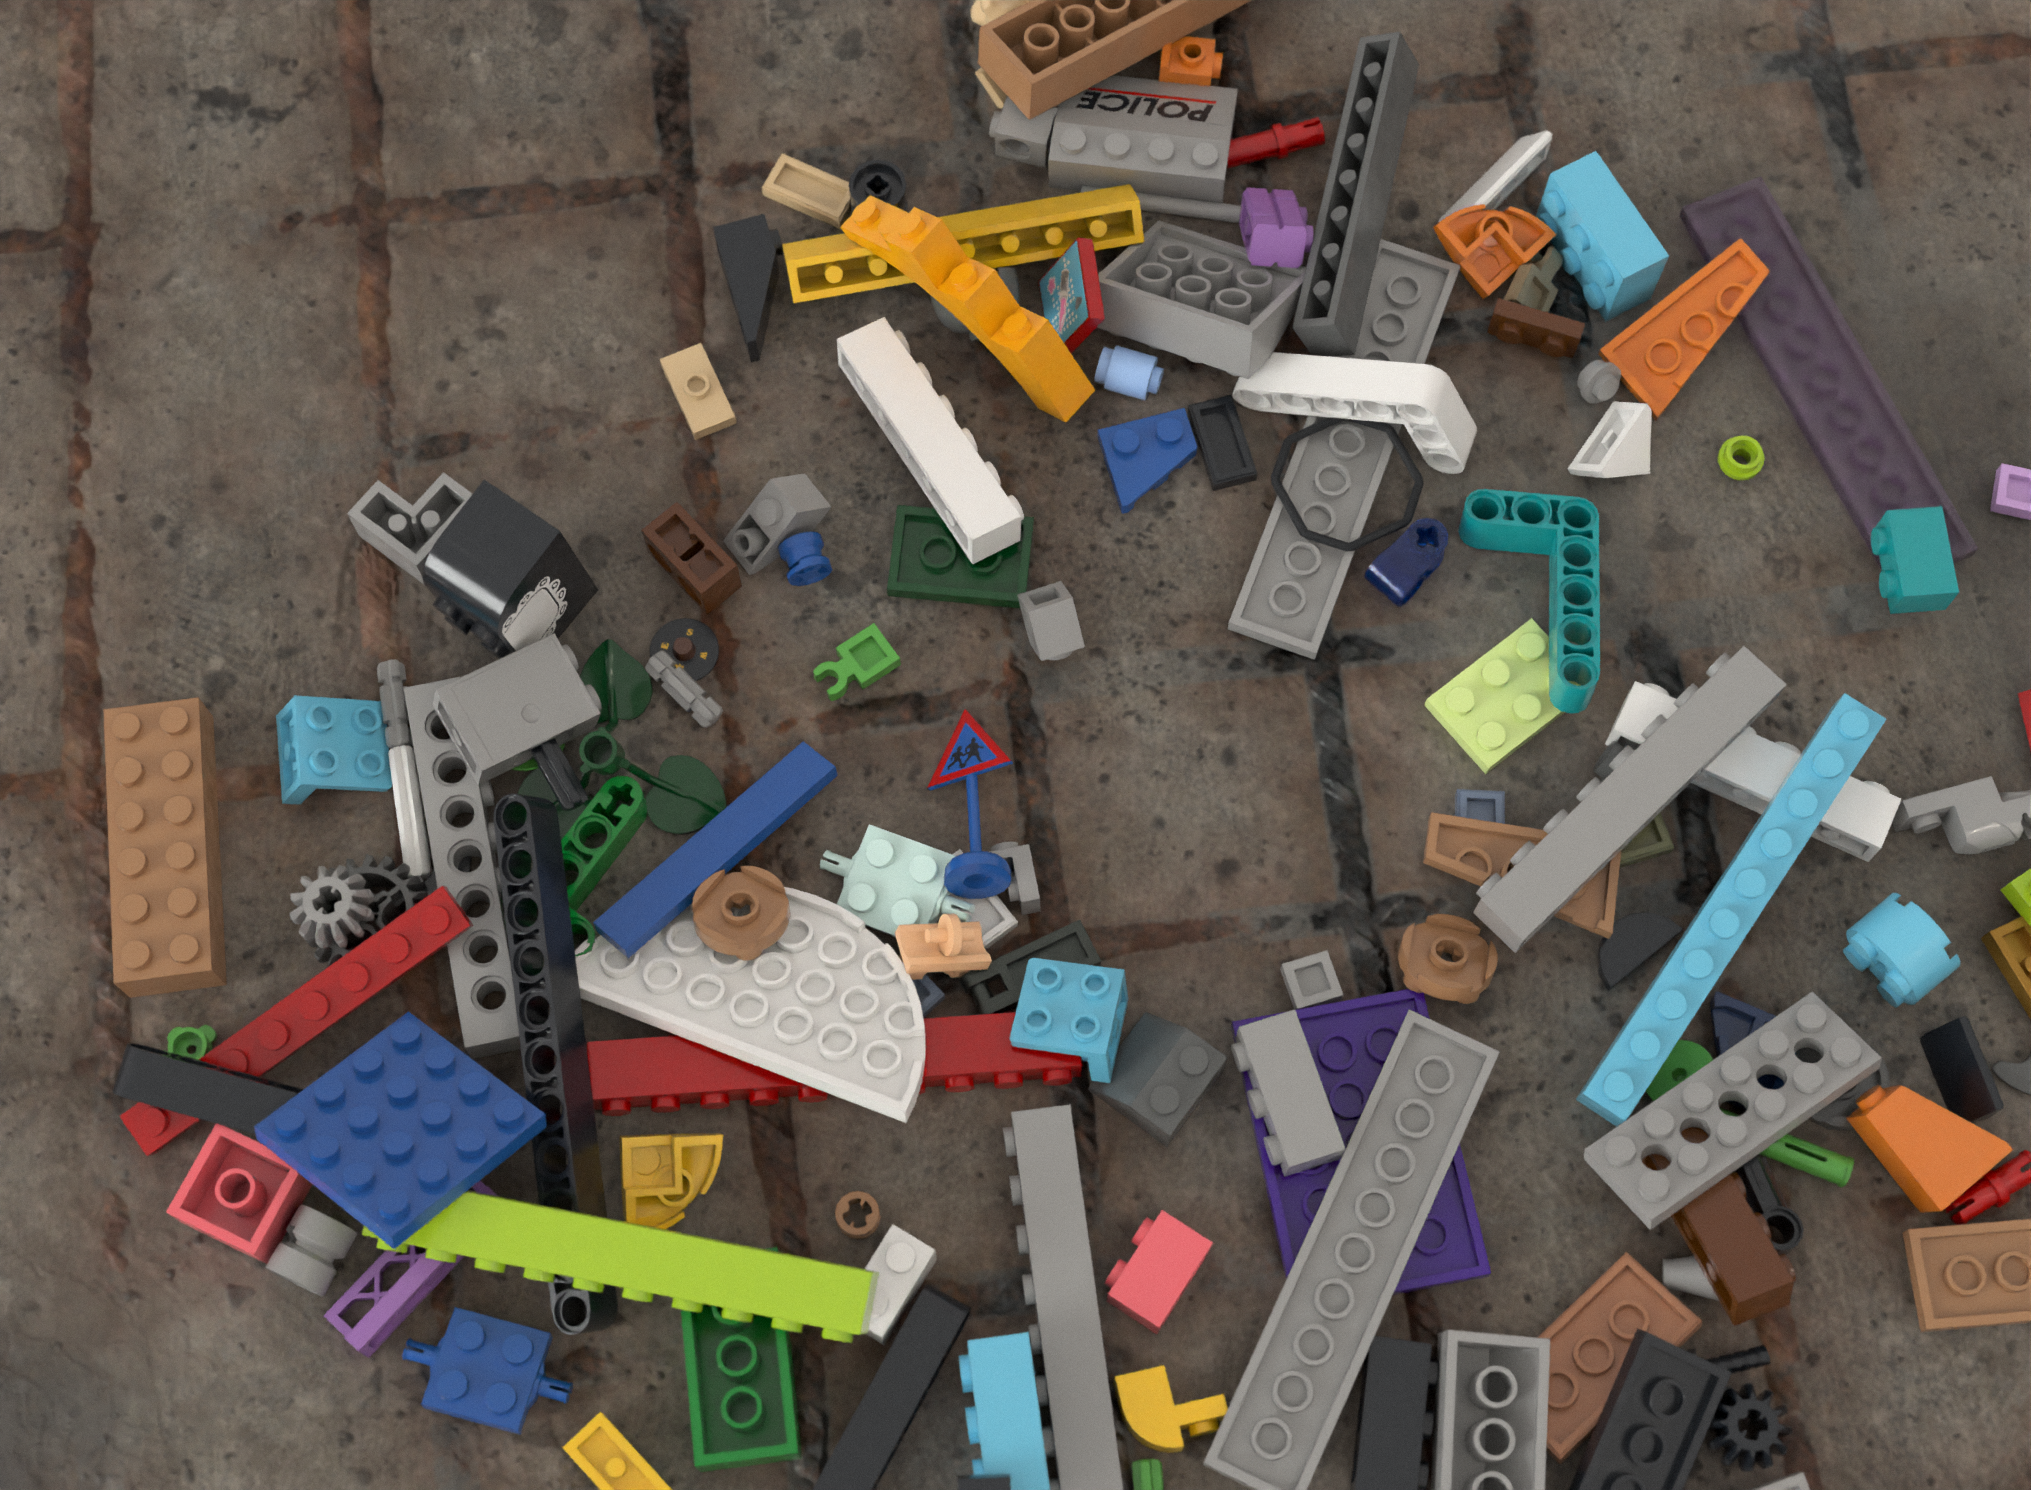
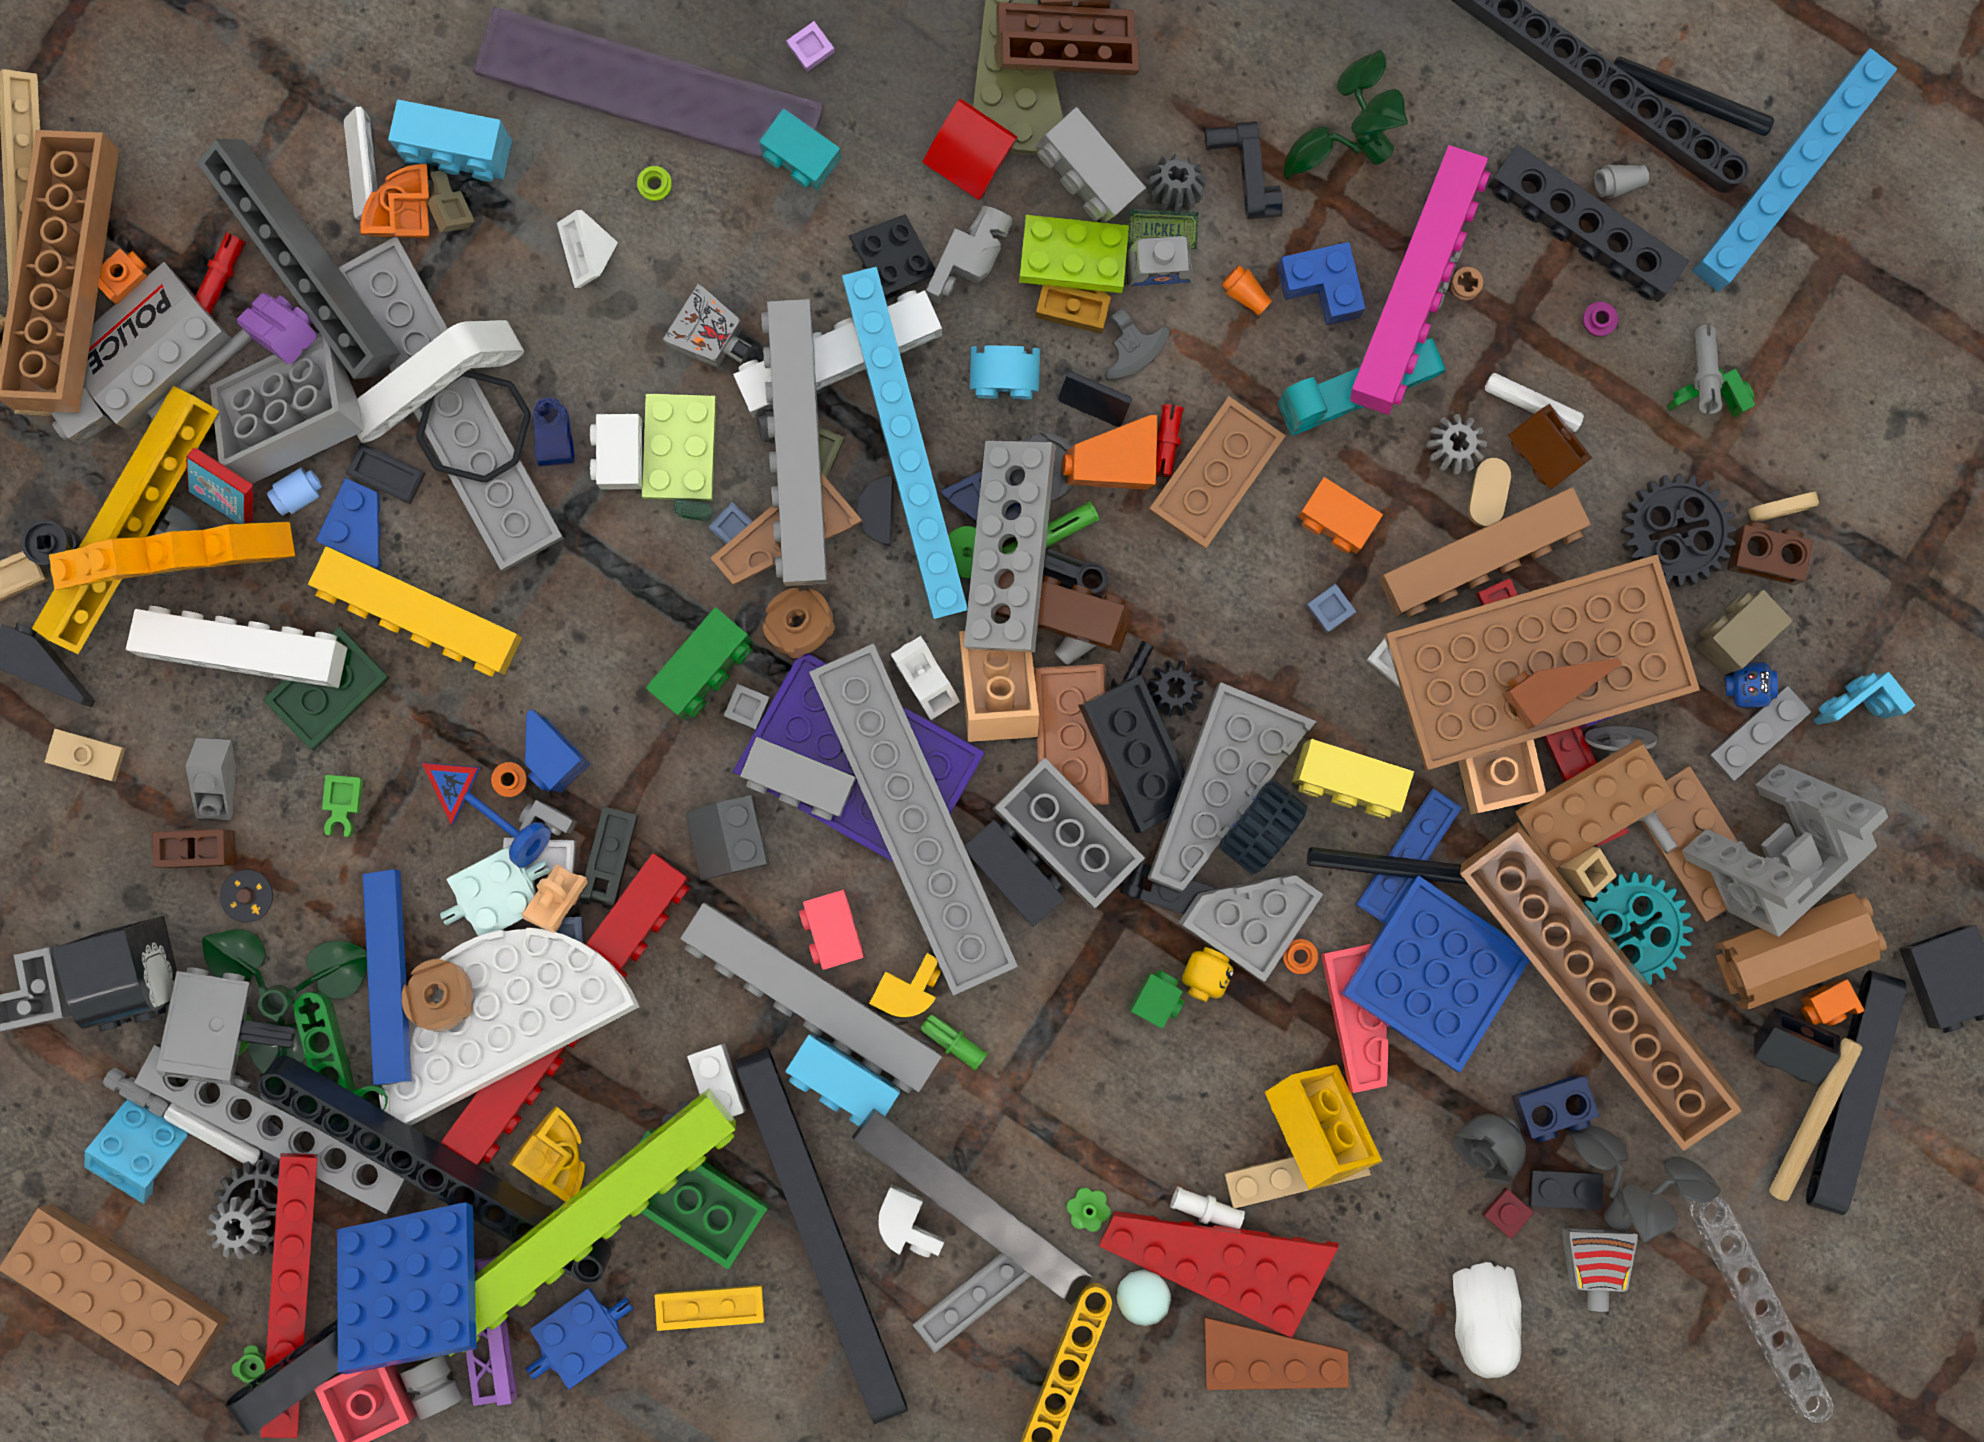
camera: 55 degrees left, 15 degrees up
light grey axle [645,651,723,728] -> none
blue wheel [778,532,832,586] -> none
medium nougat bush [835,1191,881,1240] -> none
medium azure bracket [1010,958,1129,1083] -> none
light grey brick [1017,581,1085,661] -> none
teal beam [1458,489,1600,714] -> none
reddish brown plate [1487,298,1585,358] -> none
light grey plate [1577,360,1621,404] -> none
orange wing [1598,238,1770,421] -> none
none -> yellow brick [308,546,522,677]
none -> orange plate [491,762,527,797]
none -> blue slope [525,709,591,793]
none -> white brick [590,414,643,489]
none -> green brick [646,607,753,721]
none -> light grey torso [663,284,752,367]
none -> clear green tile [673,499,713,522]
none -> black hinge [848,214,936,300]
none -> white brick [891,636,960,720]
none -> light nougat slope [959,631,1039,742]

